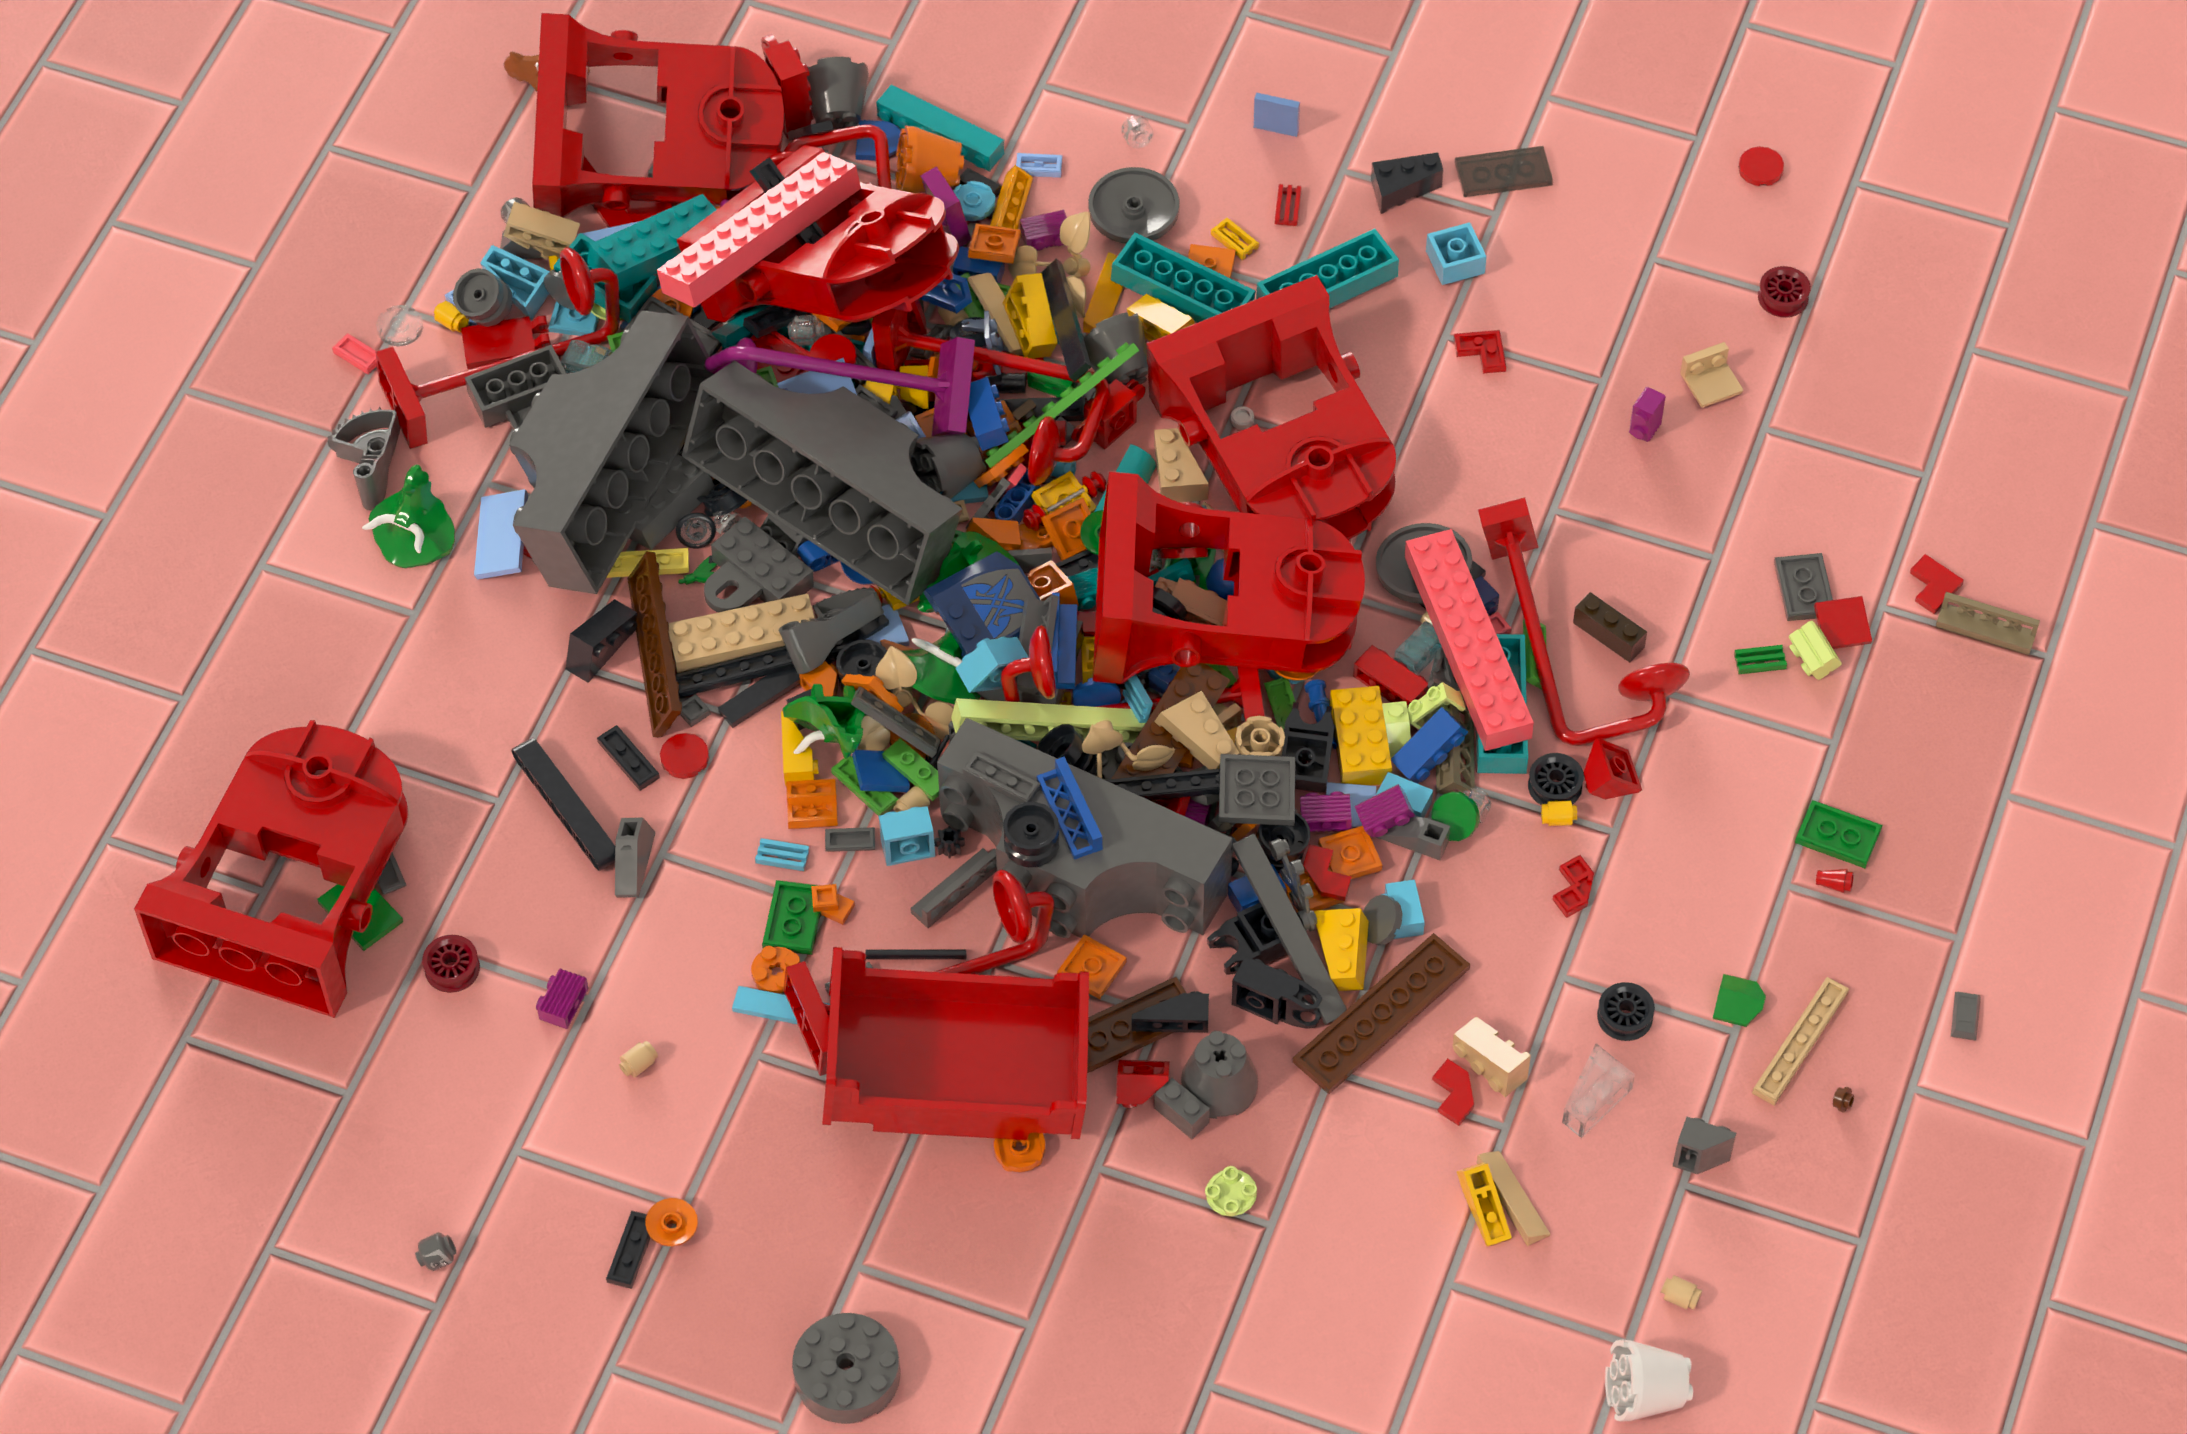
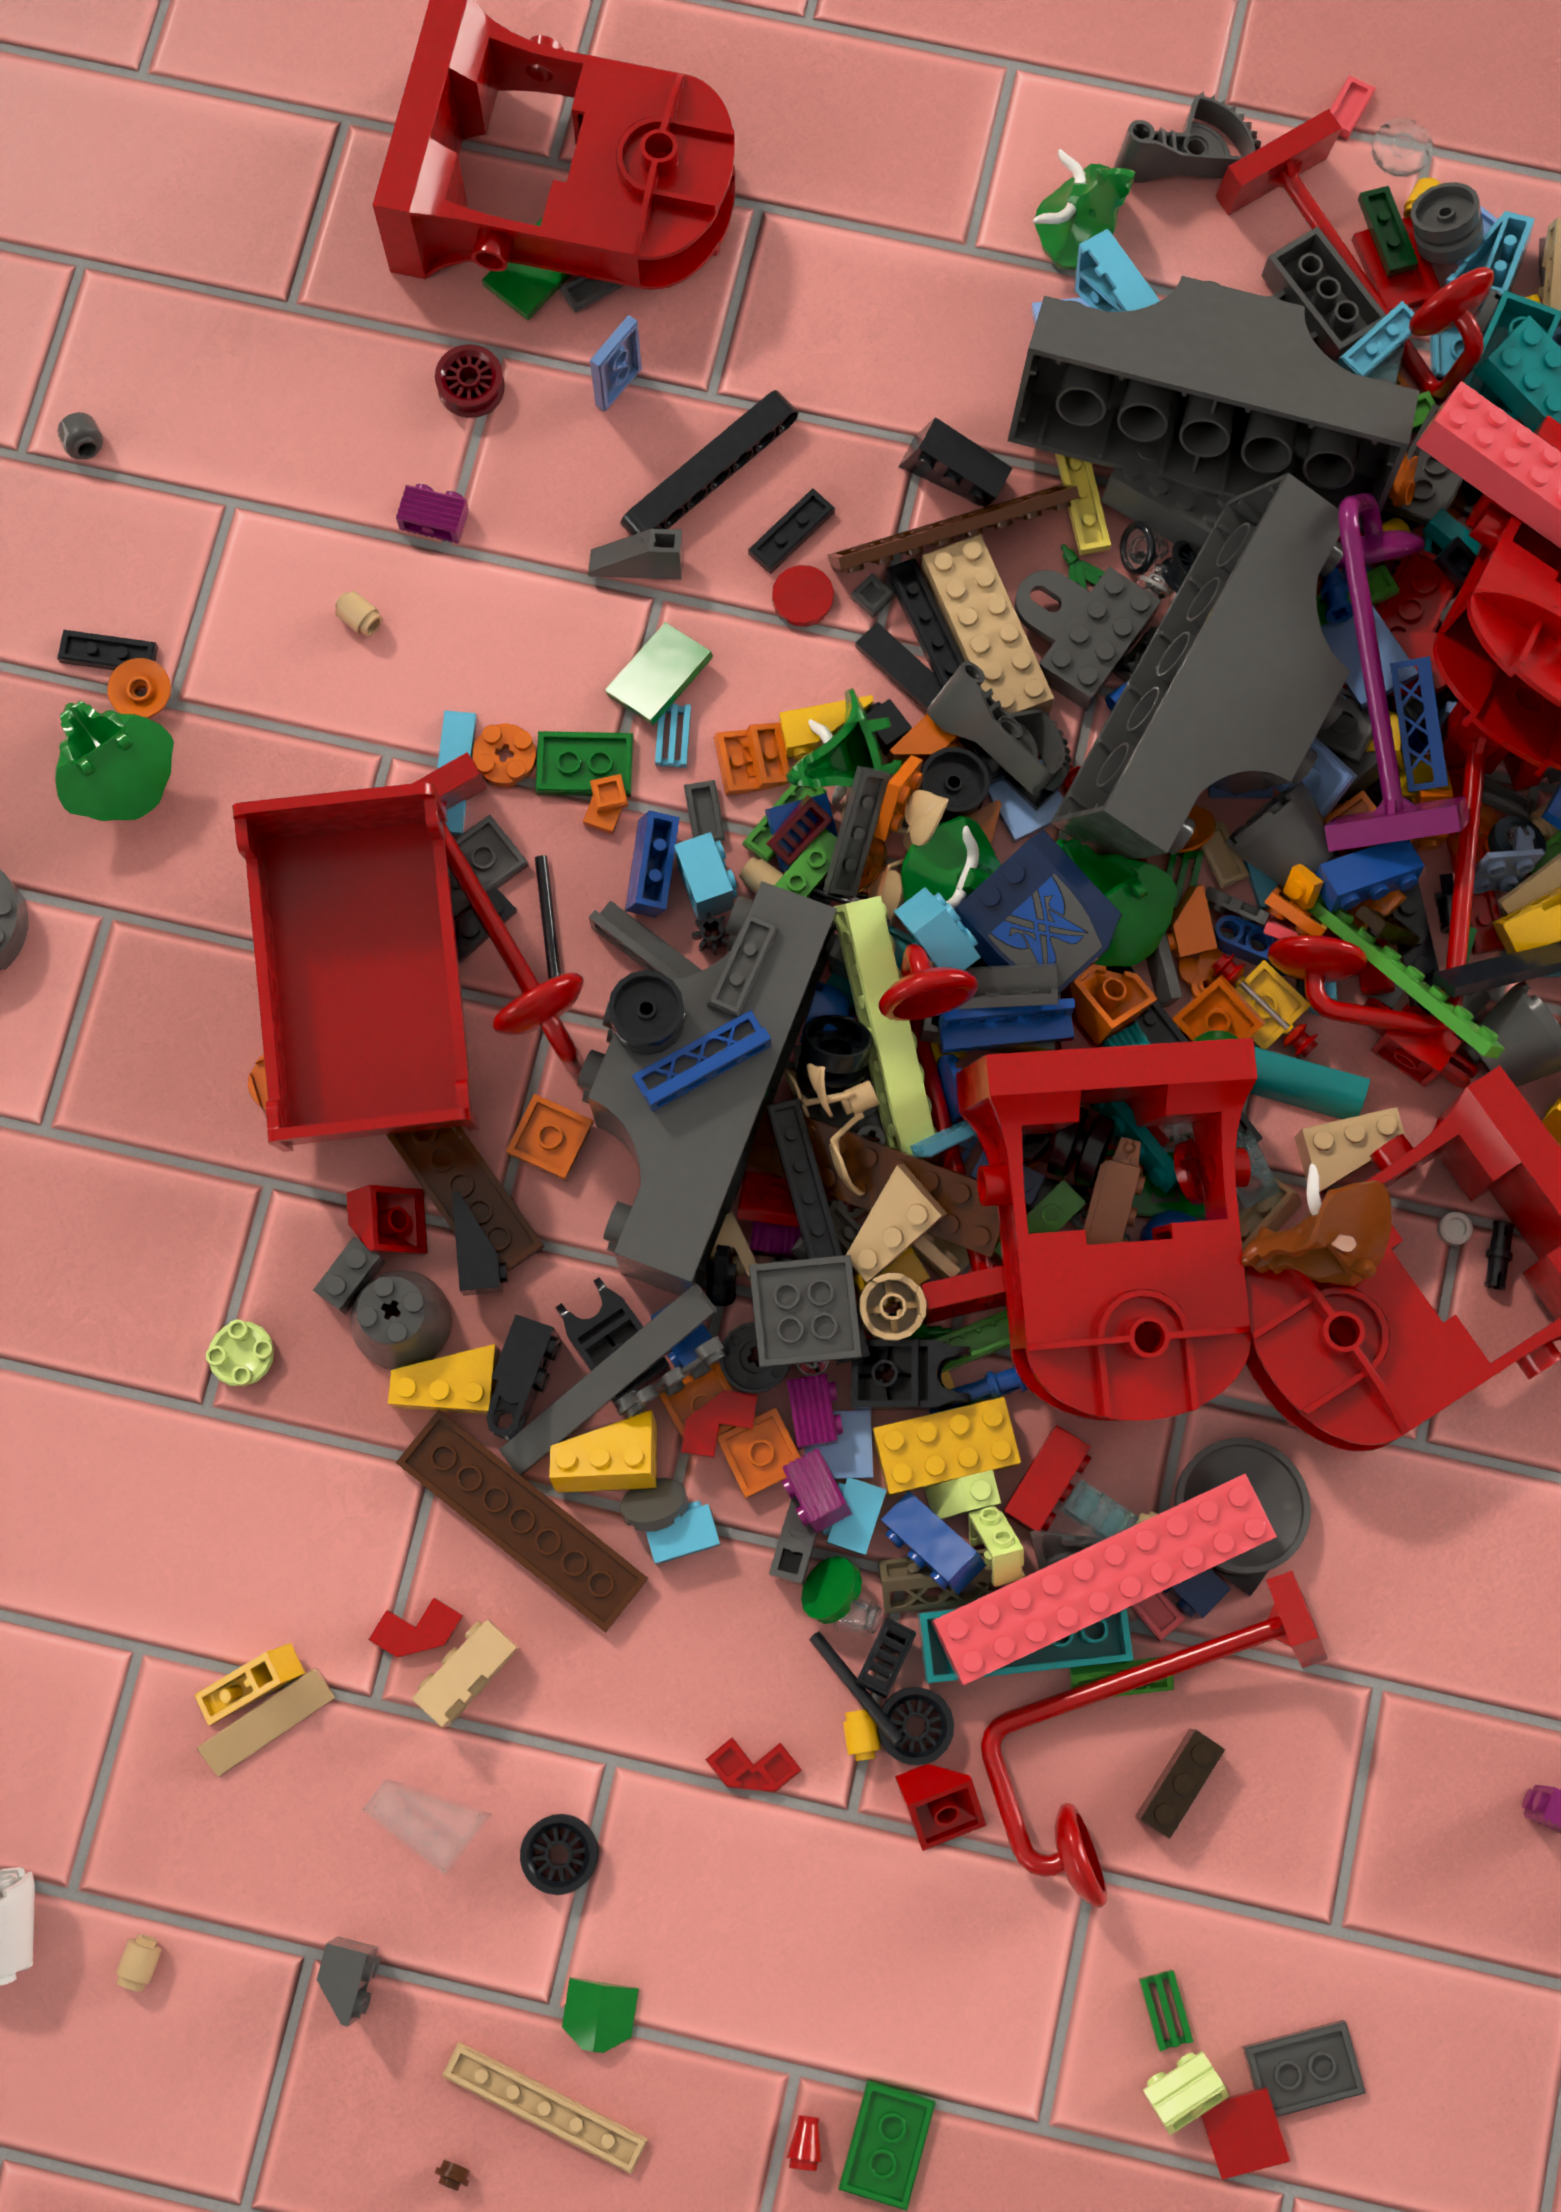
camera: 80 degrees right, 20 degrees up
none -> green animal [55,701,174,821]
none -> yellow wedge [388,1344,499,1414]
none -> medium blue tile [590,315,642,411]
none -> tile [605,622,713,725]
none -> blue brick [625,810,680,918]
none -> dark red slope [766,795,834,866]
none -> black bar [809,1631,905,1747]
none -> black slope [855,1618,916,1699]
none -> medium azure wedge [1075,229,1160,312]
none -> dark orange animal [1241,1164,1392,1286]
none -> light orange plate [1283,864,1324,911]
none -> medium azure tile [1337,301,1415,377]
none -> dark green plate [1358,185,1419,277]
none -> blue fence [1390,656,1449,792]
none -> black pin [1484,1221,1515,1290]

